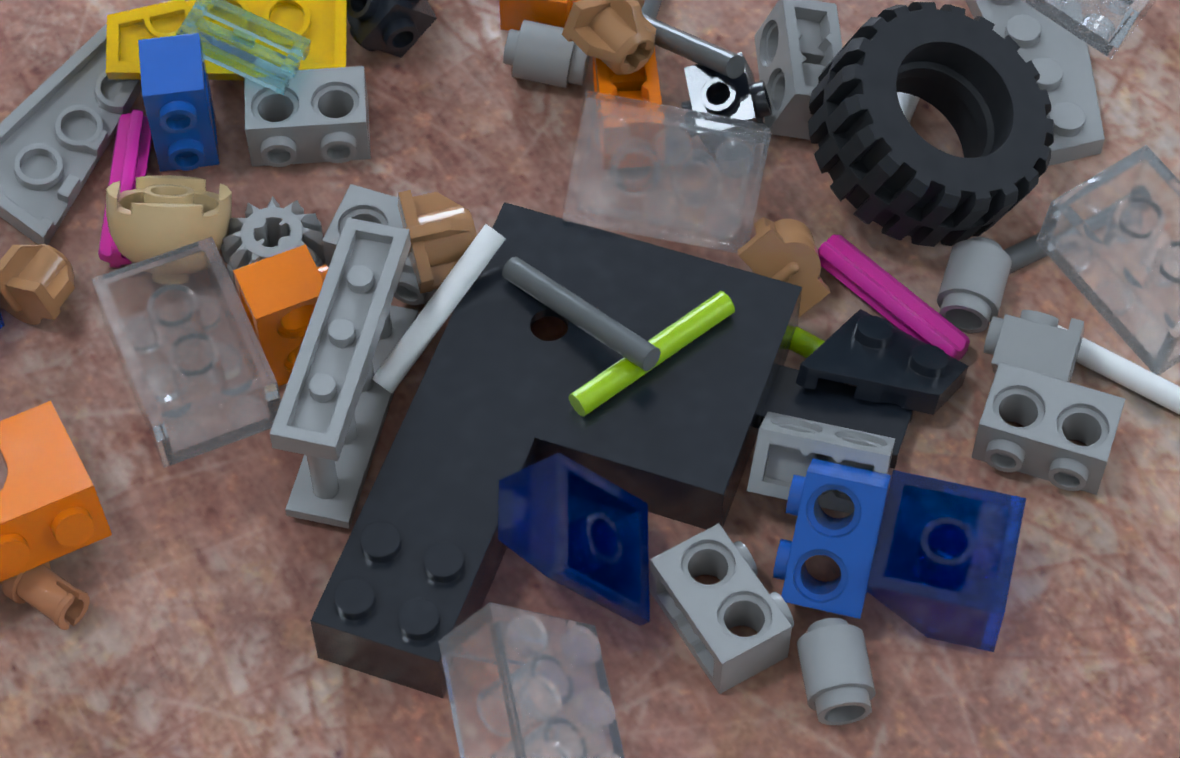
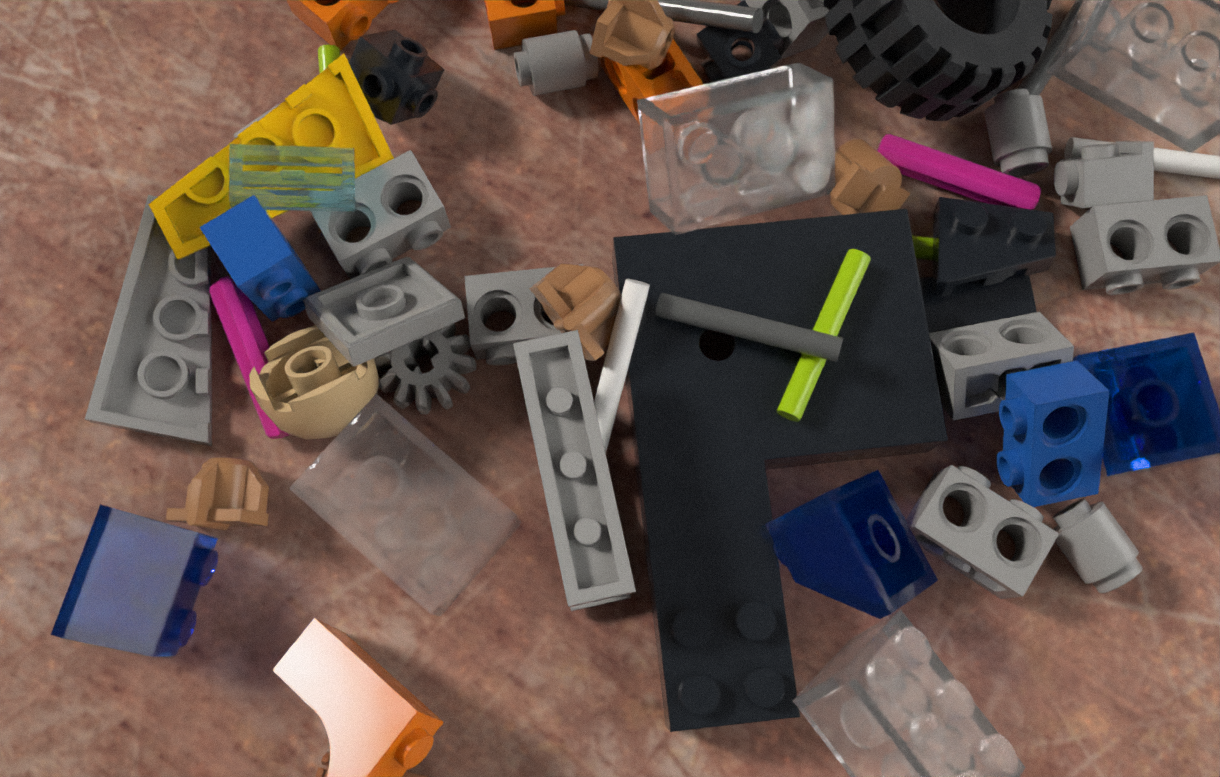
camera: 30 degrees left, 20 degrees up
orange brick [233,244,329,389] -> none
none -> light grey tile [303,257,465,367]

